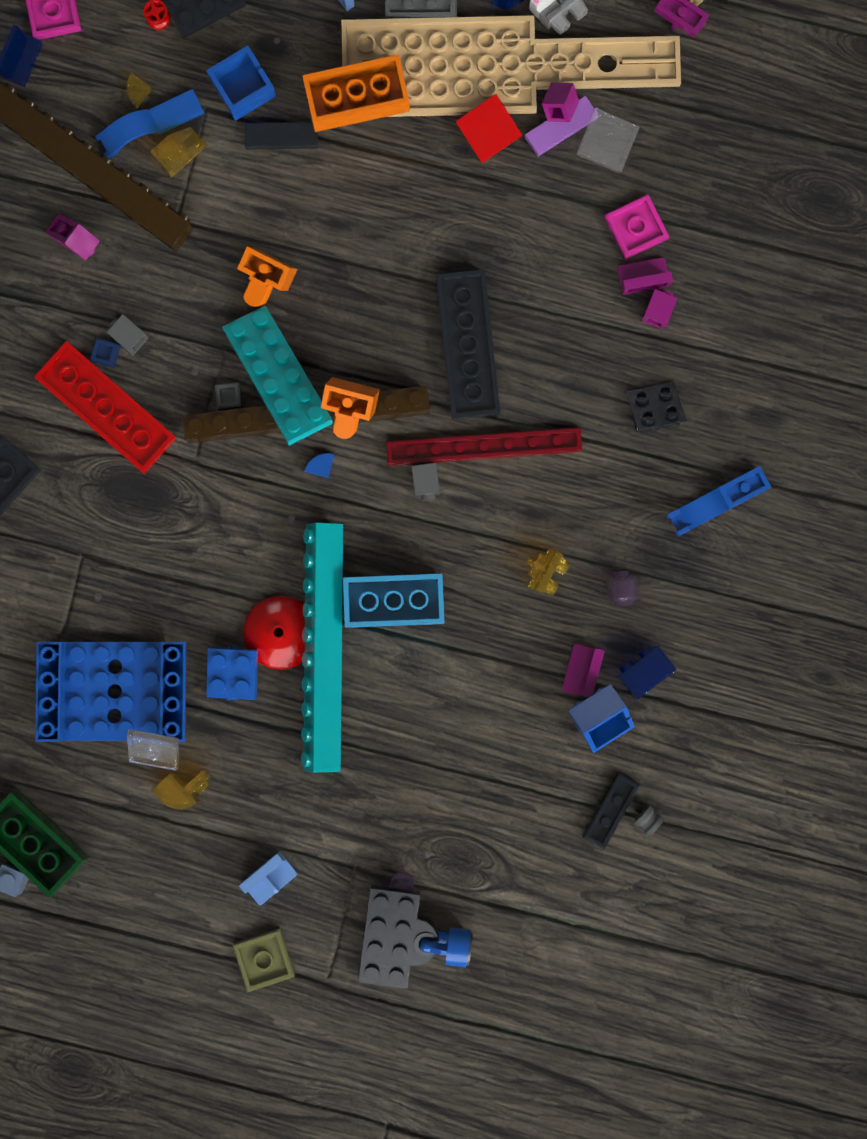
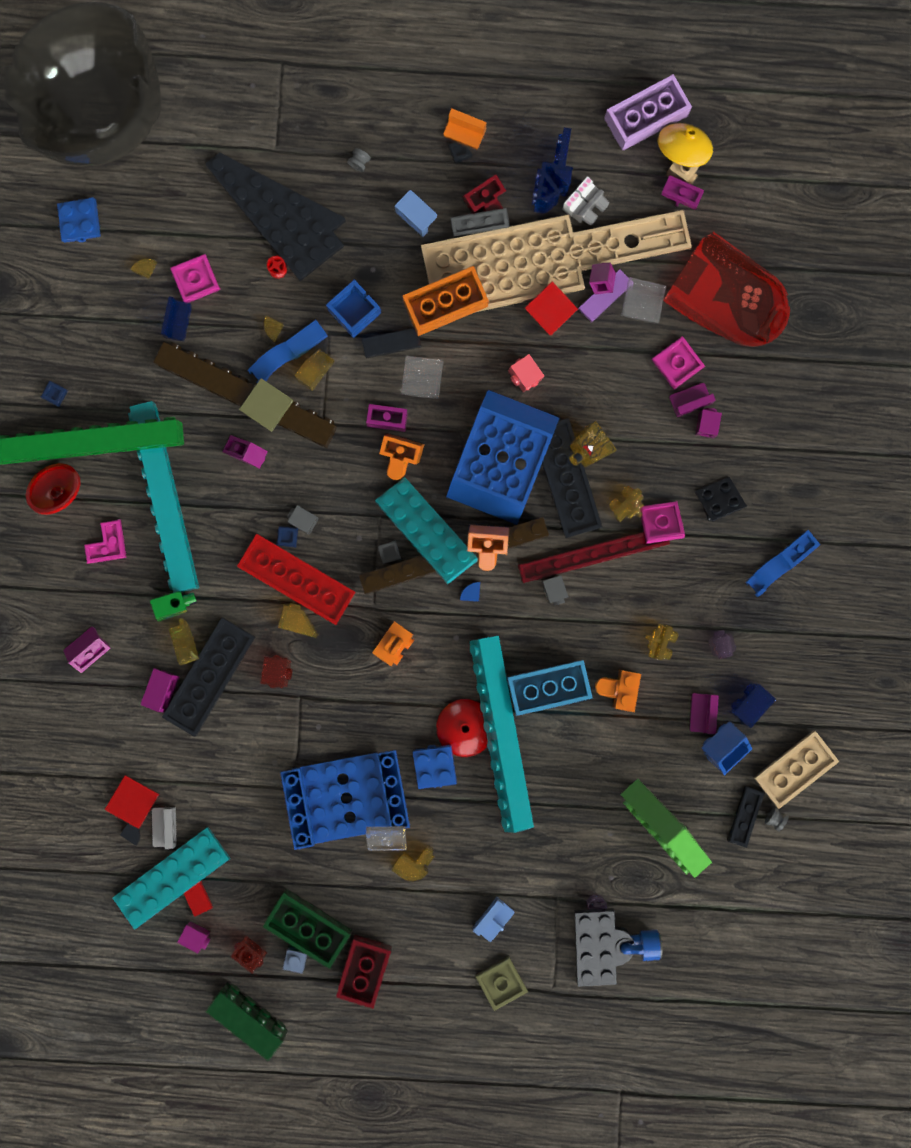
camera: 20 degrees left, 0 degrees up
none -> olive tile [239,378,293,432]
none -> clear red head [261,655,293,689]
none -> clear yellow slope [278,603,318,638]
none -> dark red brick [336,935,392,1009]
none -> magenta brick [366,404,408,432]
none -> orange brick [372,621,414,666]
none -> clear tile [401,356,443,399]
none -> blue slope [446,390,559,525]
none -> coral head [508,354,544,392]
none -> clear yellow torso [569,421,617,467]
none -> orange brick [595,670,641,712]
none -> clear yellow hips [609,486,644,522]
none -> bright green brick [621,779,712,878]
none -> dark pink tile [639,501,685,544]
none -> clear red windscreen [663,232,790,347]
none -> tan plate [753,730,839,809]

